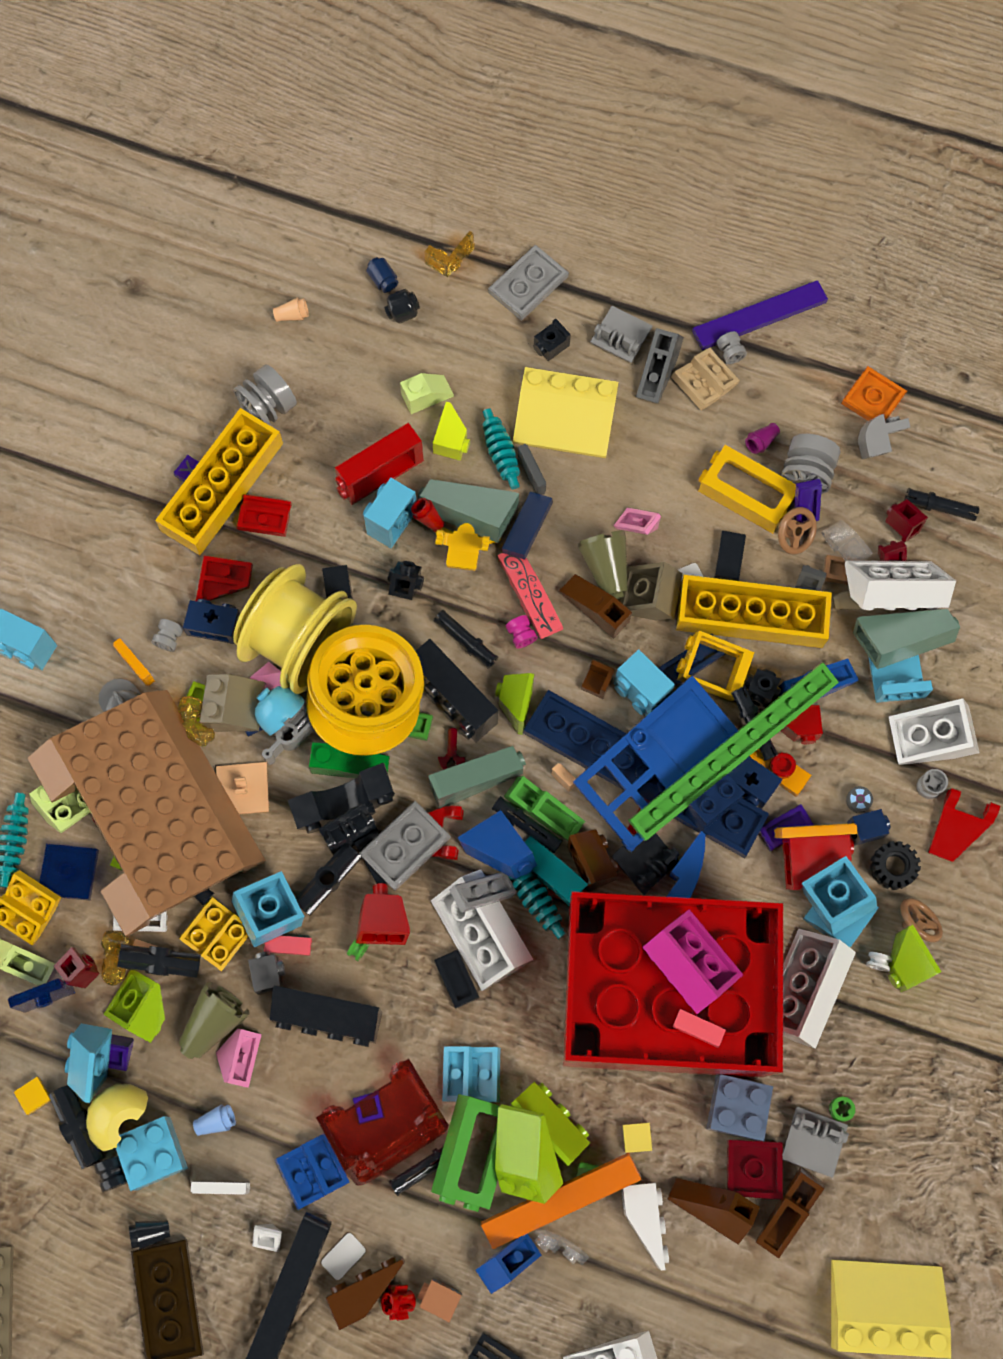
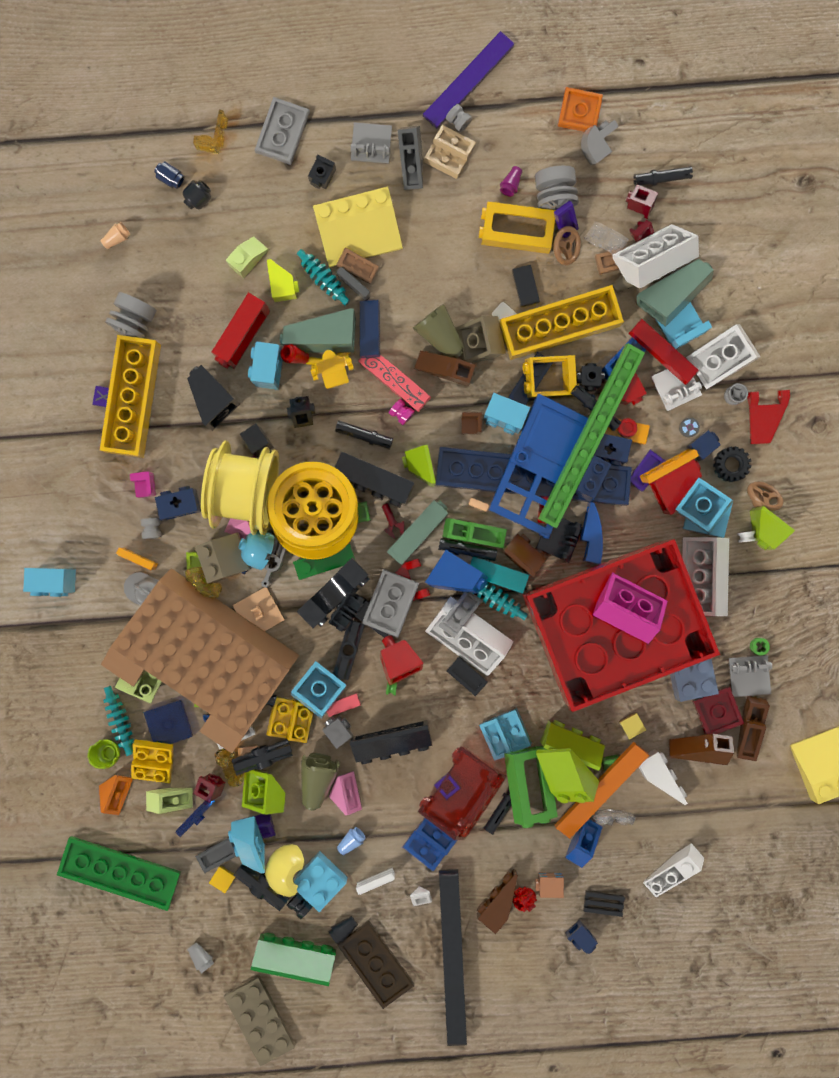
camera: 20 degrees left, 15 degrees up
red wing [196,556,253,601] -> none
red plate [237,494,292,537] -> none
white sticker [321,1233,366,1280] -> none
bright pink slope [614,508,661,535] -> none
coral piece [673,1009,726,1048] -> none
dark grey tile [795,565,827,591] -> none
none -> dark pink panel [130,471,156,498]
none -> black slope [187,365,240,431]
none -> dark grey tile [195,837,236,874]
none -> slope [250,933,337,986]
none -> medium nougat plate [336,247,379,284]
none -> red tile [628,319,699,385]
none -> white hinge [651,369,702,411]

